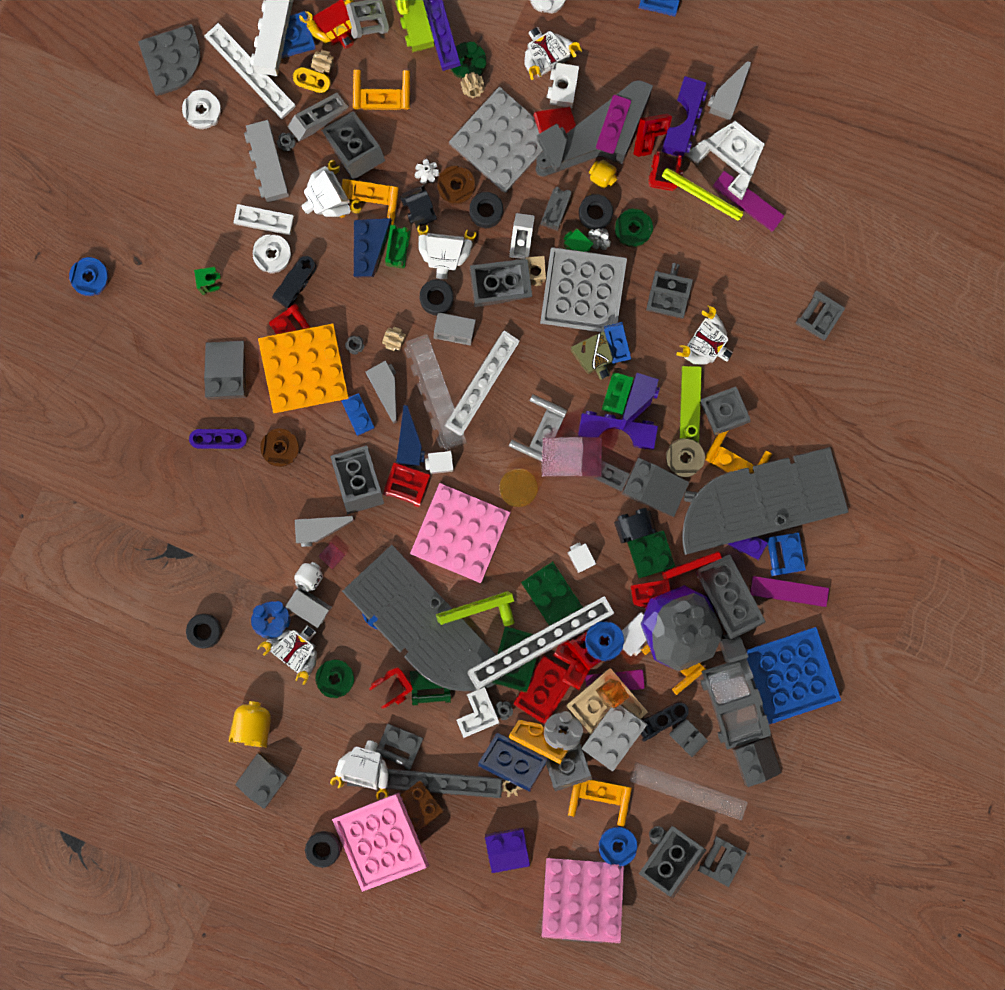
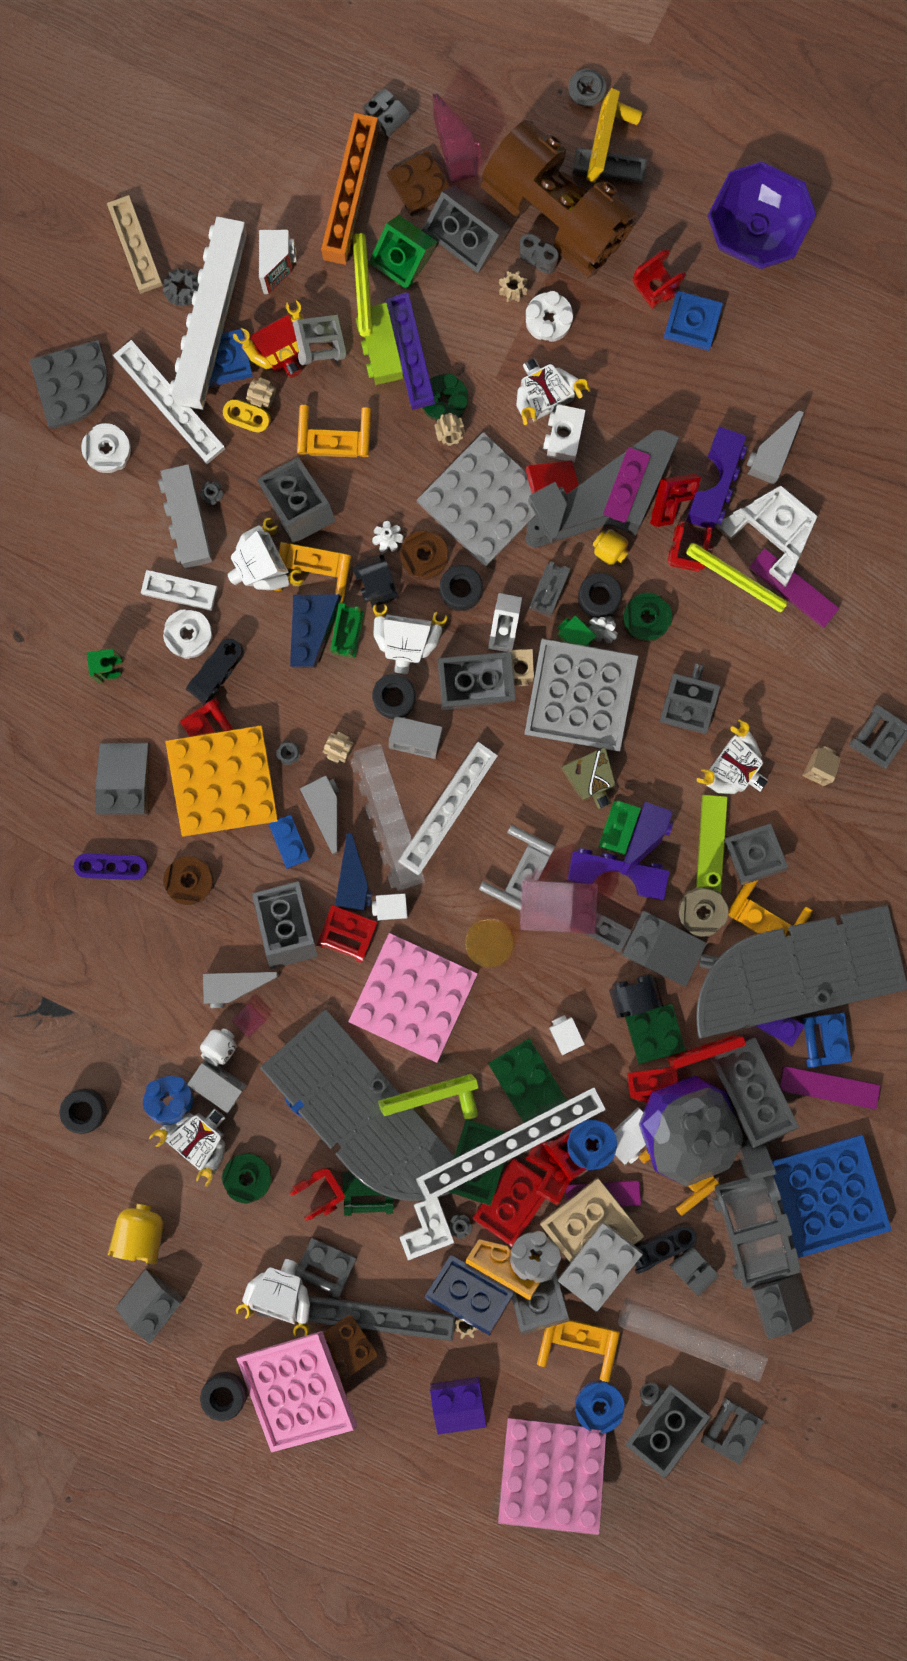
camera: 10 degrees right, 0 degrees up
light grey slope [288,93,348,141] -> none
clear orange brick [596,679,630,709] -> none
blue plate [604,322,631,363] -> none
none -> tan slope [802,746,841,786]

